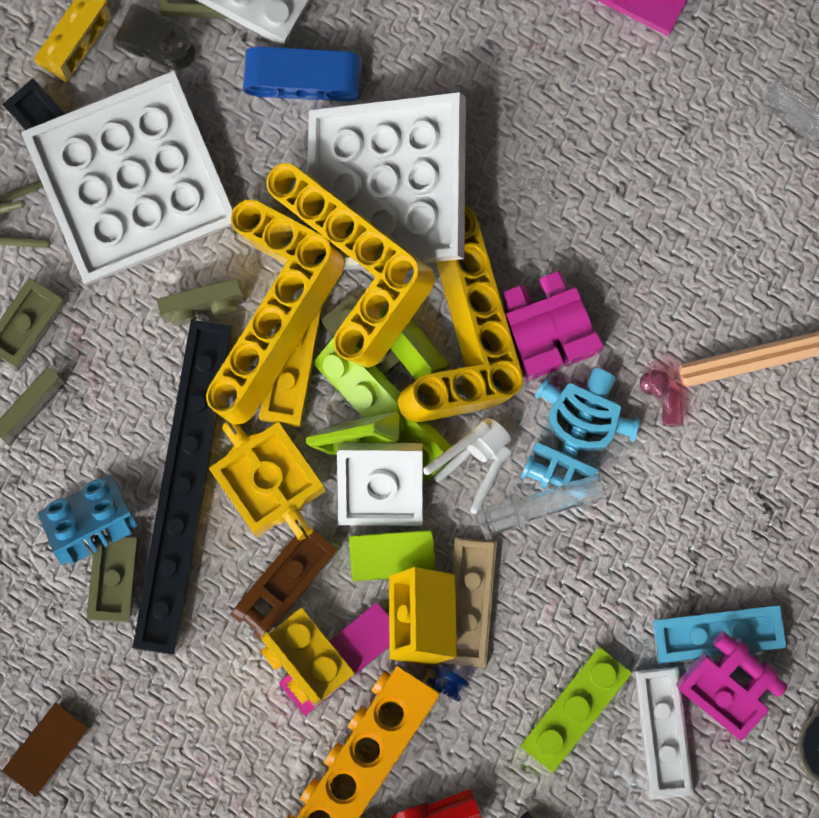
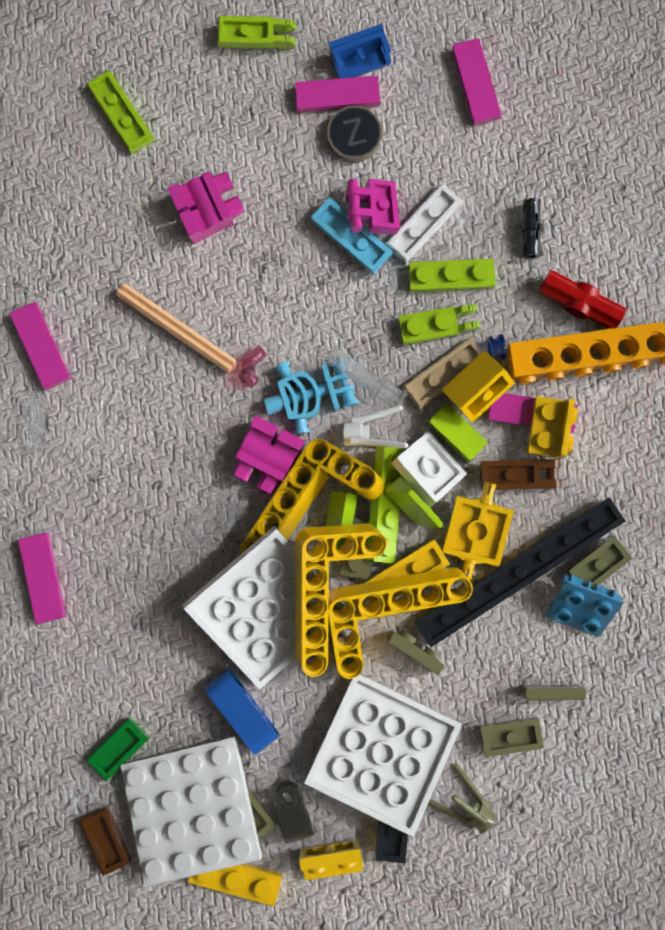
camera: 130 degrees left, 5 degrees up
none -> lime hinge [398,304,481,346]

